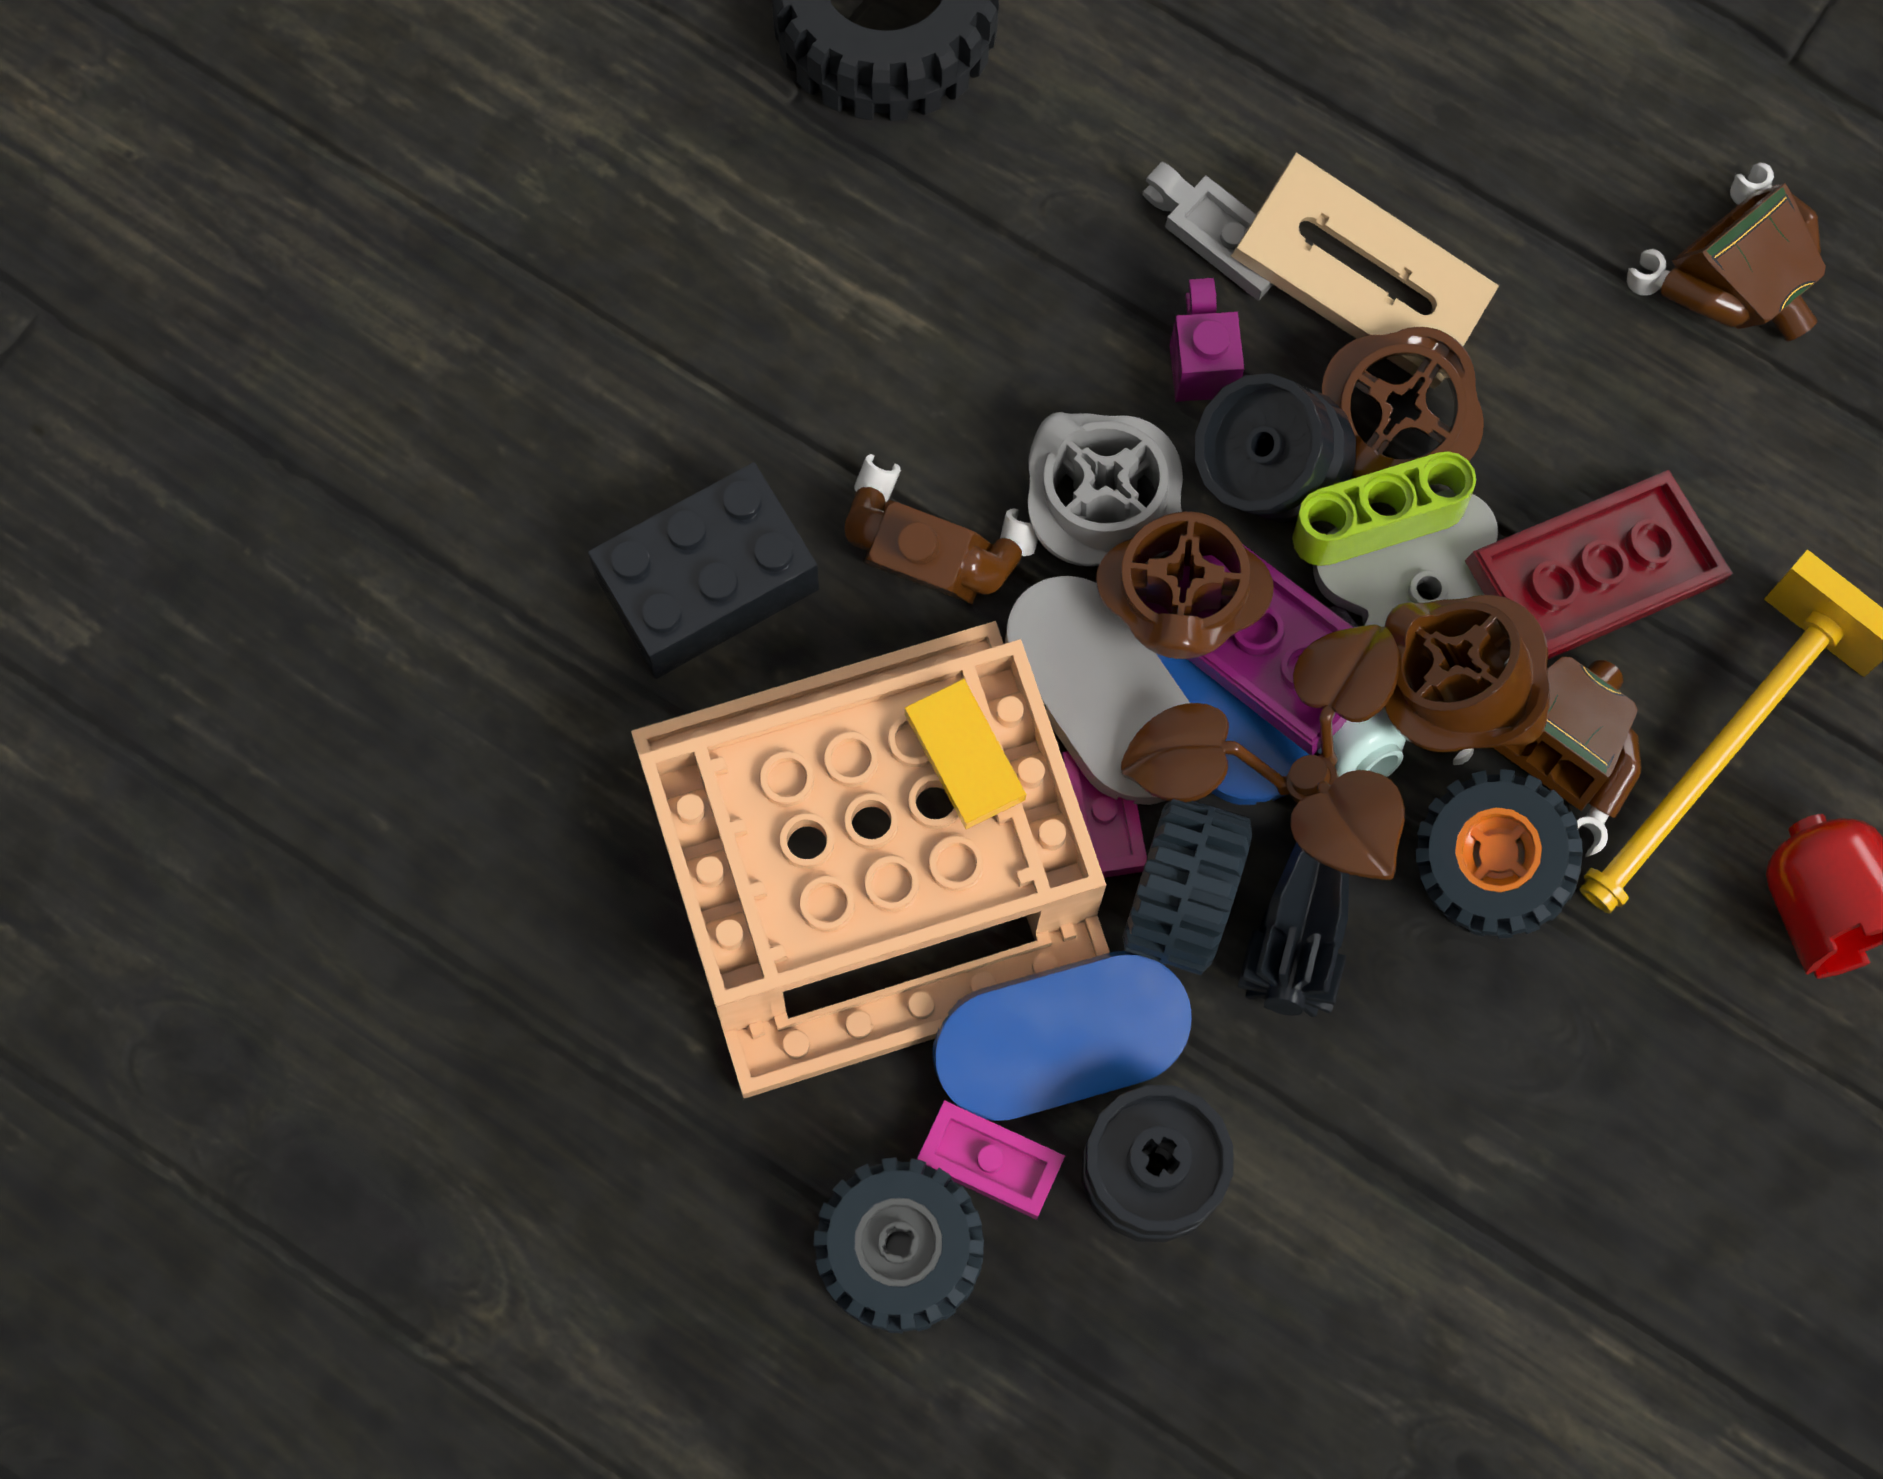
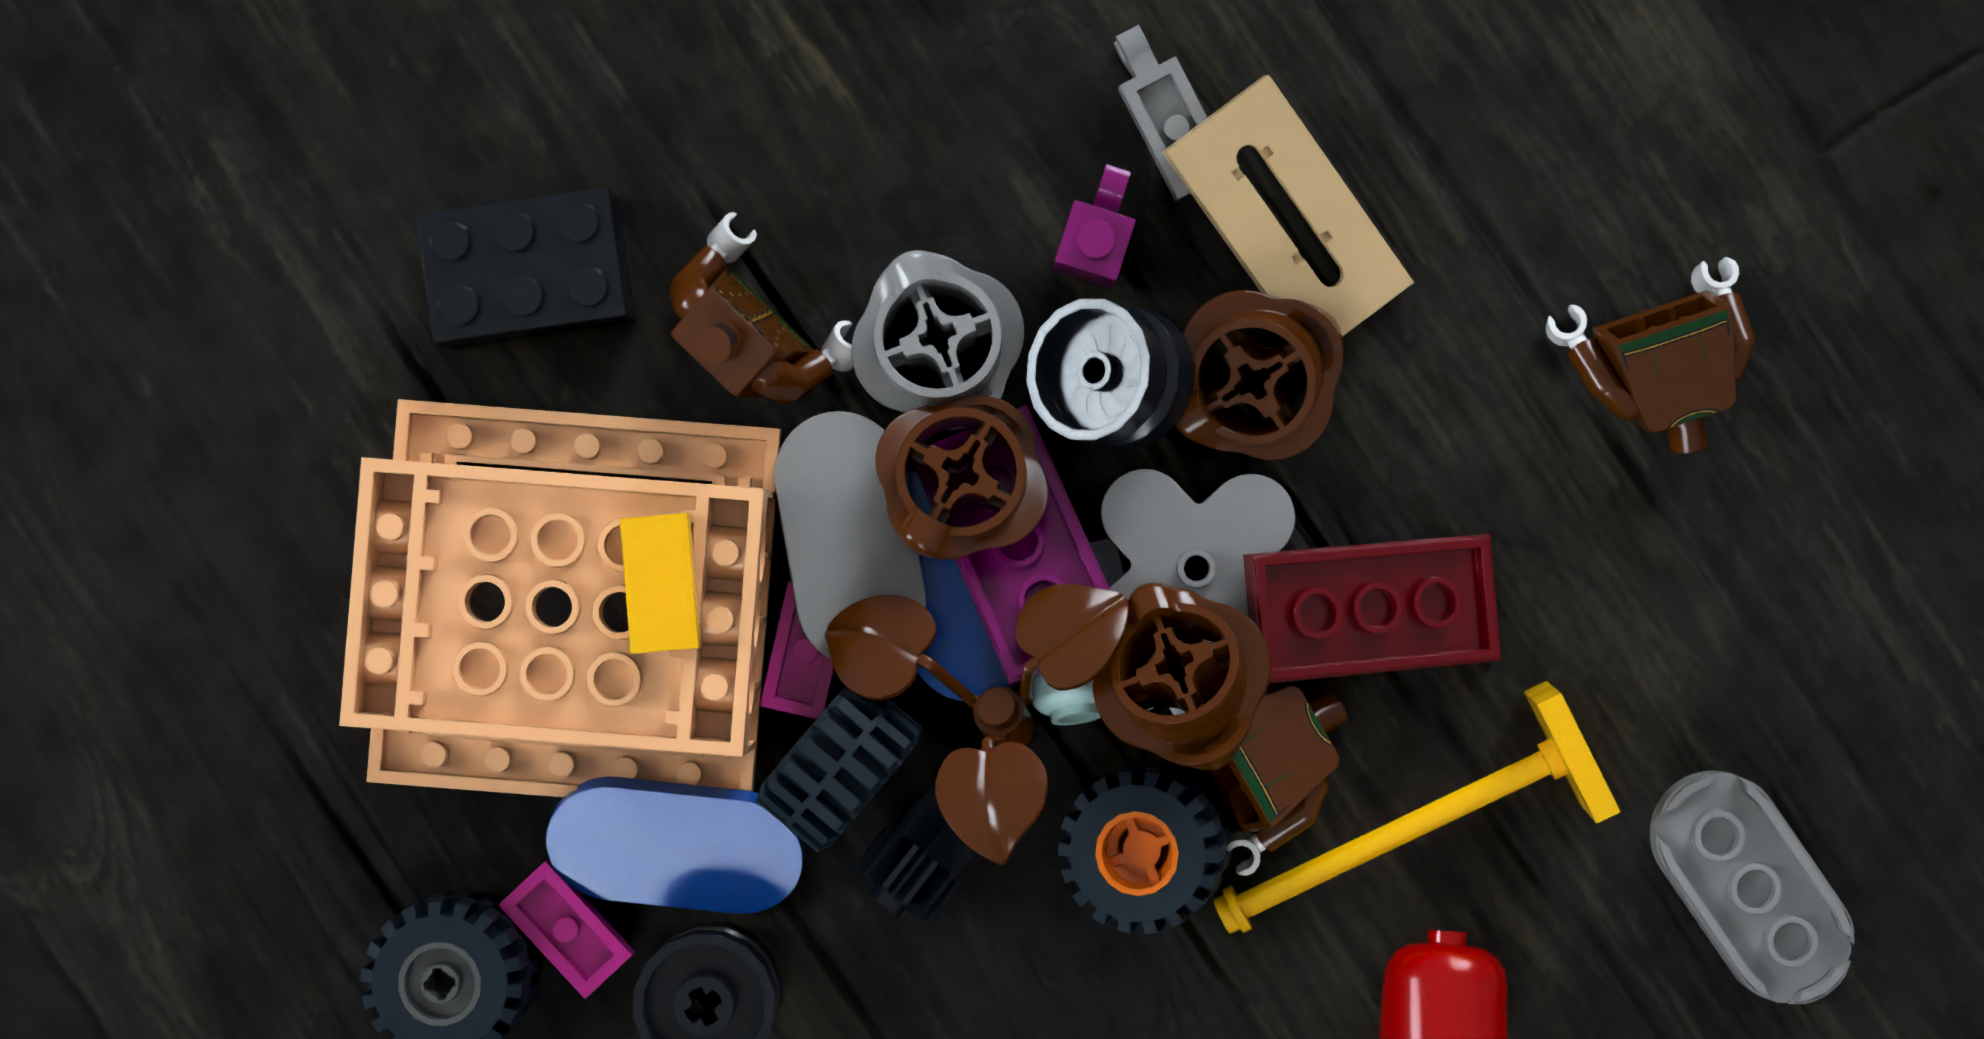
camera: 25 degrees right, 15 degrees up
lime beam [1292,452,1476,566] -> none

